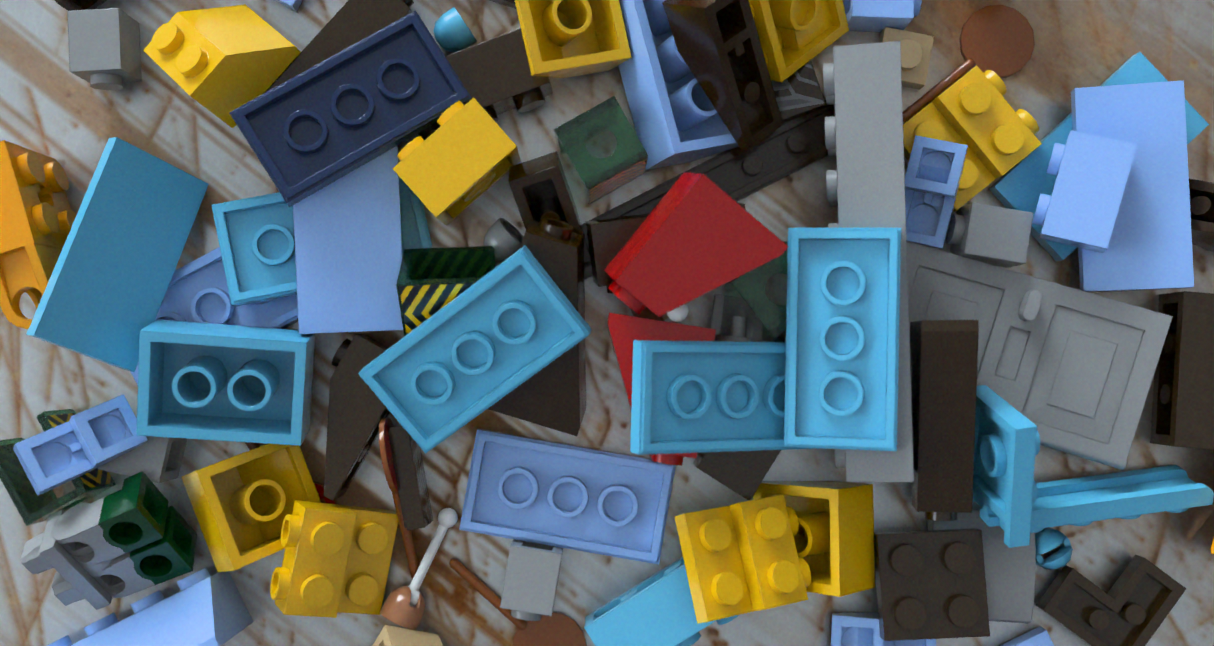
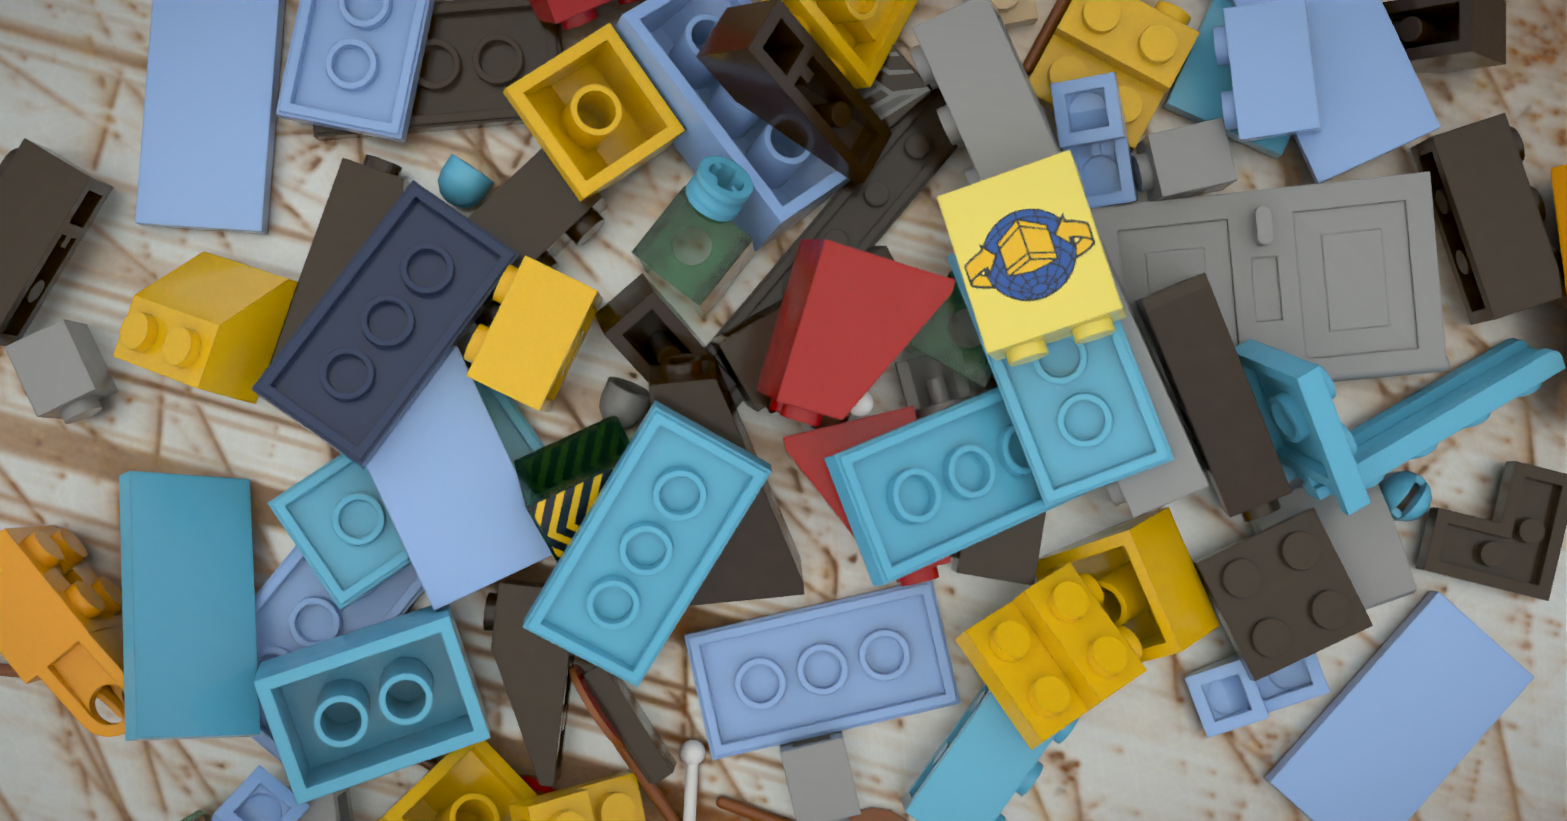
camera: 25 degrees left, 0 degrees up
none -> medium azure bush [686,155,753,222]
none -> light yellow panel [937,149,1127,366]

